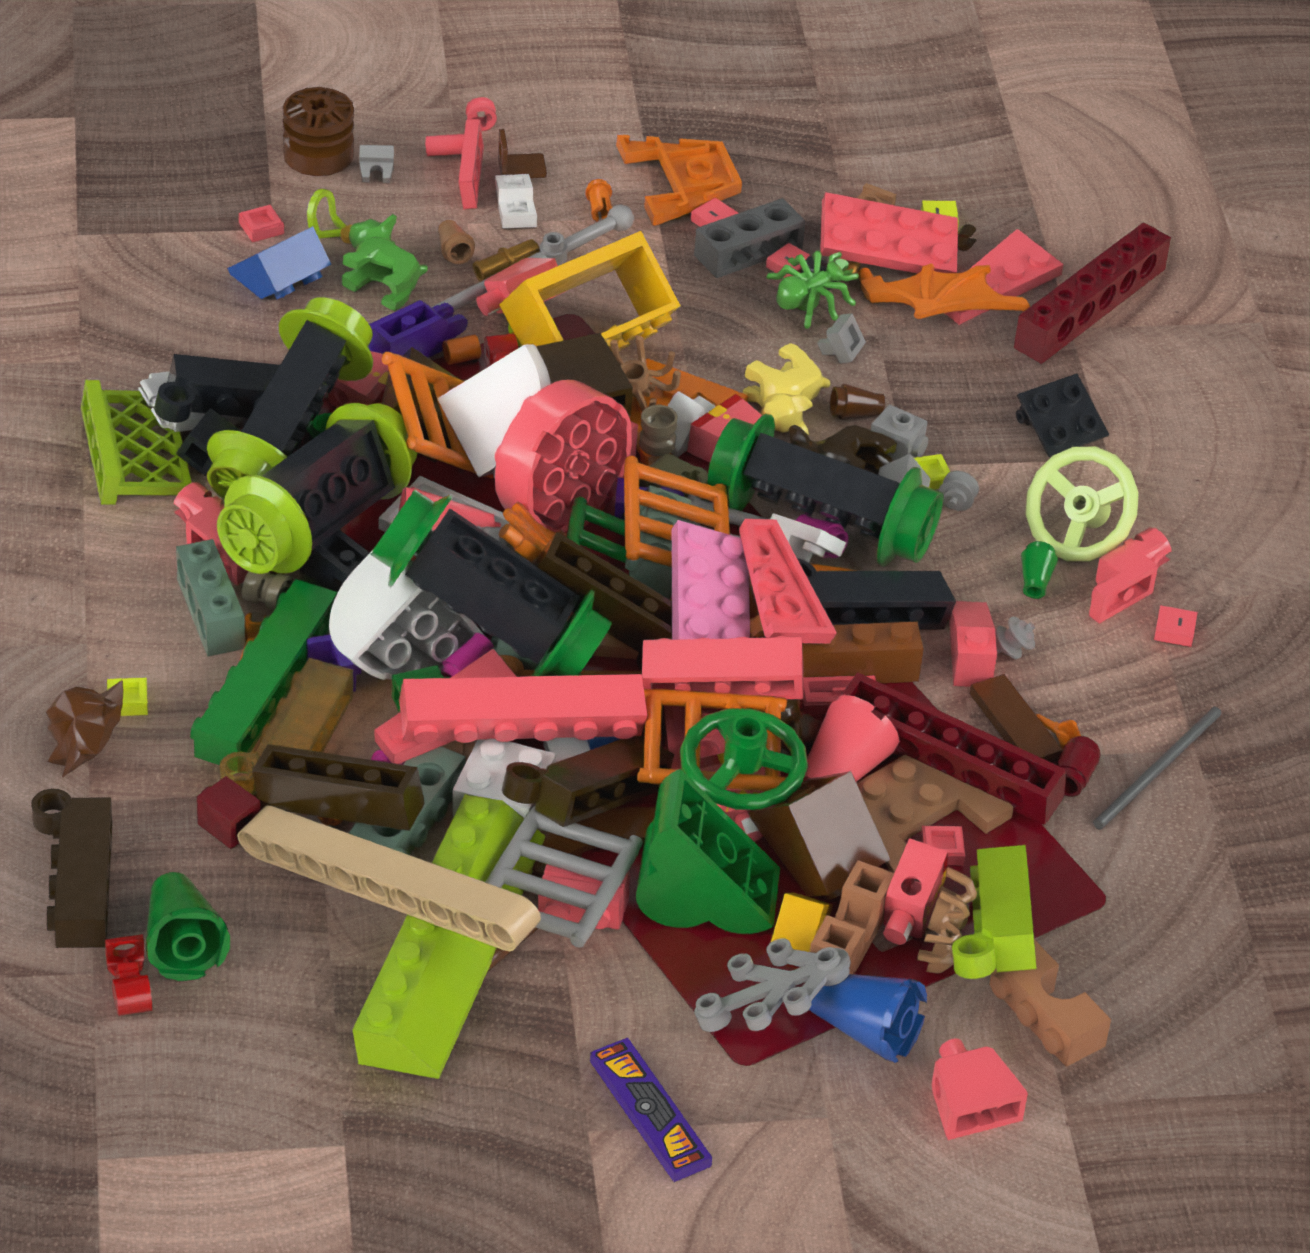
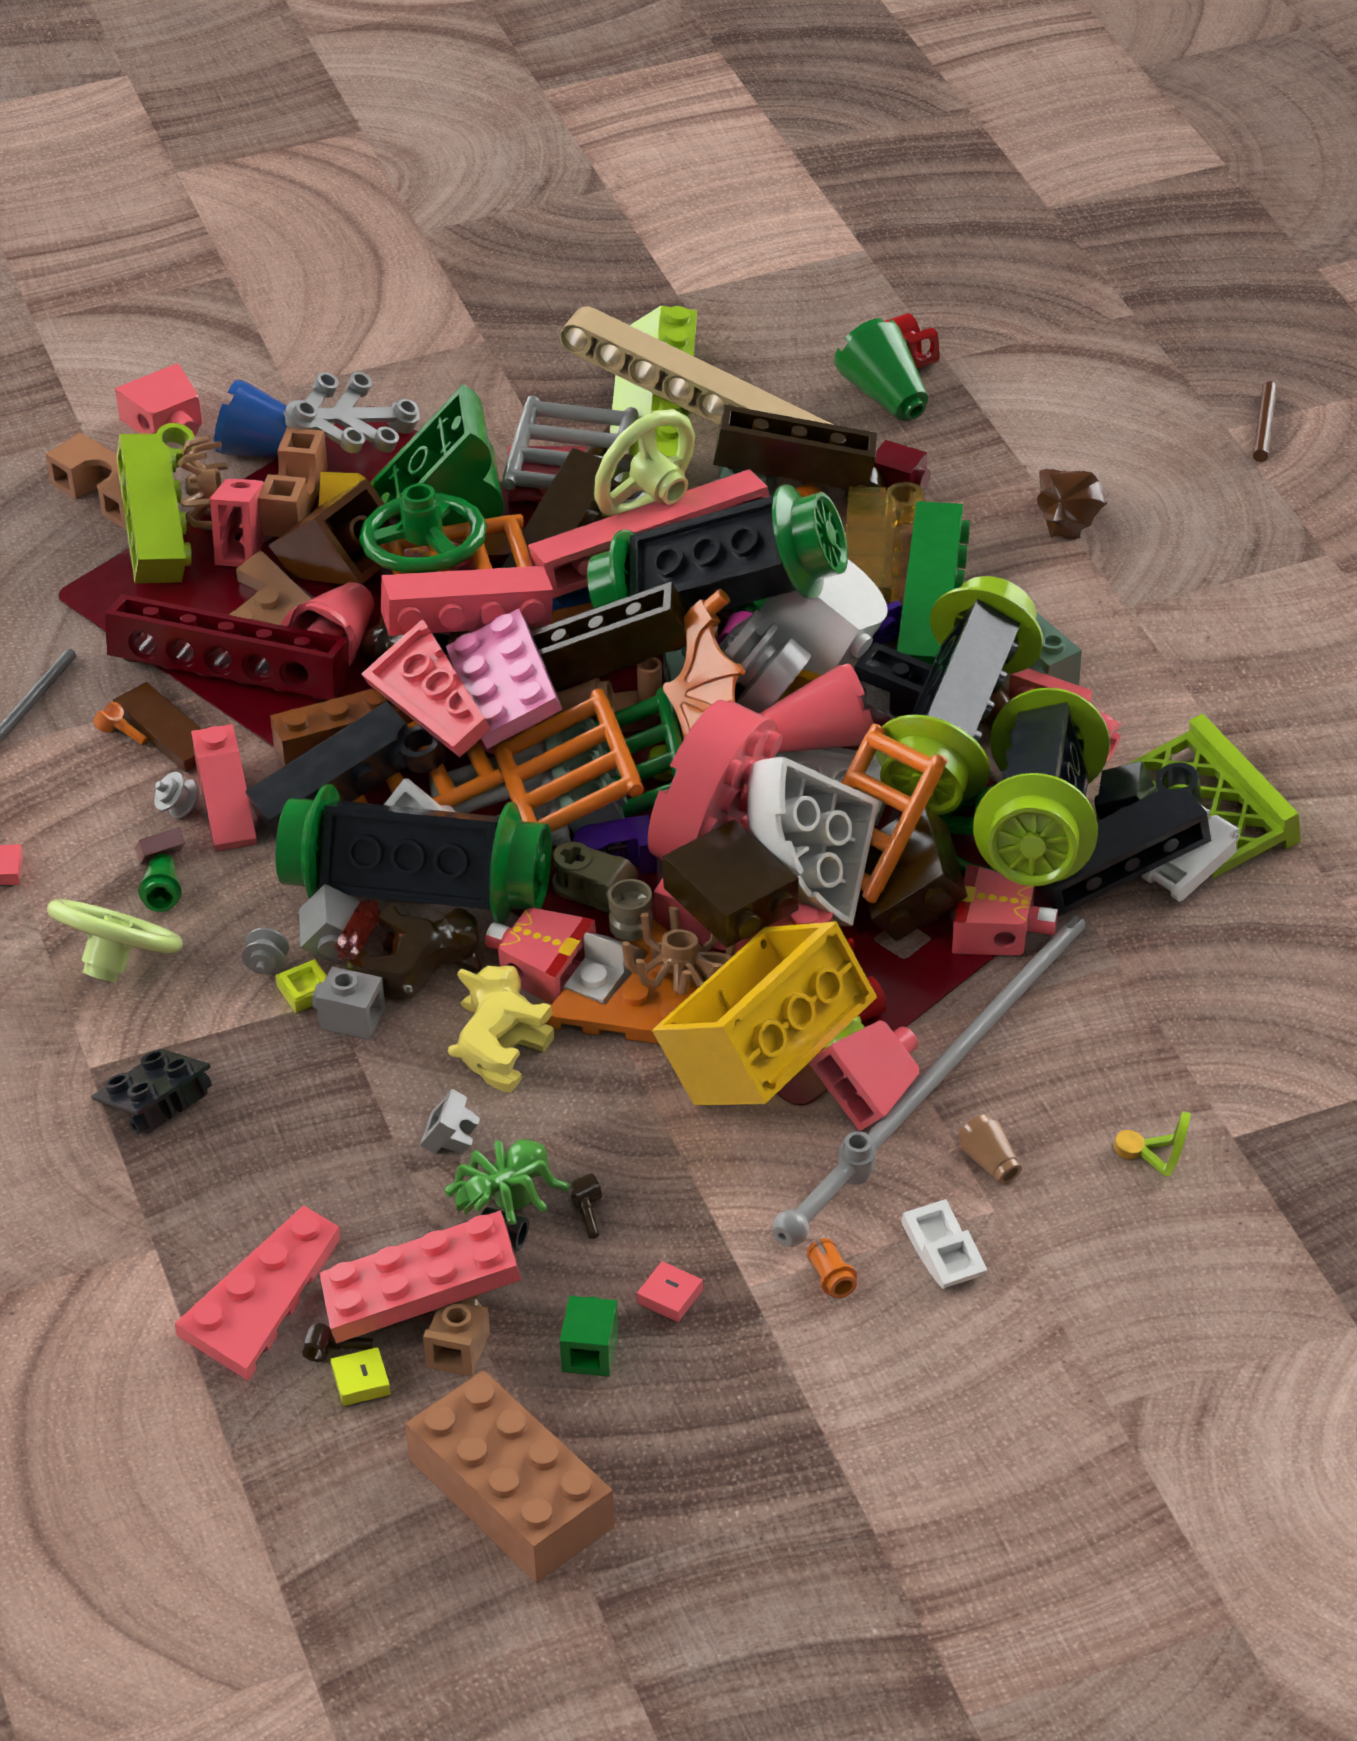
camera: 170 degrees right, 0 degrees up
dark brown hinge [31,789,113,948] -> none
neon yellow tile [107,678,148,716] -> none
slope [227,226,332,300] -> none
coral tile [239,205,284,242] -> none
reddish brown wheel [283,87,354,176] -> none
bright green animal [342,214,428,311] -> none
light grey tile [359,145,394,183] -> none
dark purple hinge [368,300,468,358] -> none
coral piece [425,119,484,209] -> none
orange hinge [442,334,481,365] -> none
coral bush [466,97,497,131] -> none
pearl gold axle [472,239,540,282] -> none
reddish brown bracket [498,129,547,178] -> none
tile [590,1037,712,1182] -> none
orange wing [616,135,742,226] -> none
dark grey brick [694,198,805,278] -> none
coral tile [766,243,810,278] -> none
reddish brown cone [829,383,885,419] -> none
orange animal [858,263,1030,319] -> none
coral tile [921,826,965,866] -> none
dark red brick [1014,222,1171,364] -> none
dark red piece [1056,736,1101,797] -> none
coral plate [1089,527,1172,624] -> none
none -> tile [135,827,185,864]
none -> clear red axle [334,900,381,961]
none -> nougat brick [405,1370,615,1583]
none -> green brick [560,1295,619,1377]
none -> dark brown hand [571,1173,602,1239]
none -> yellowish green piece [594,409,695,517]

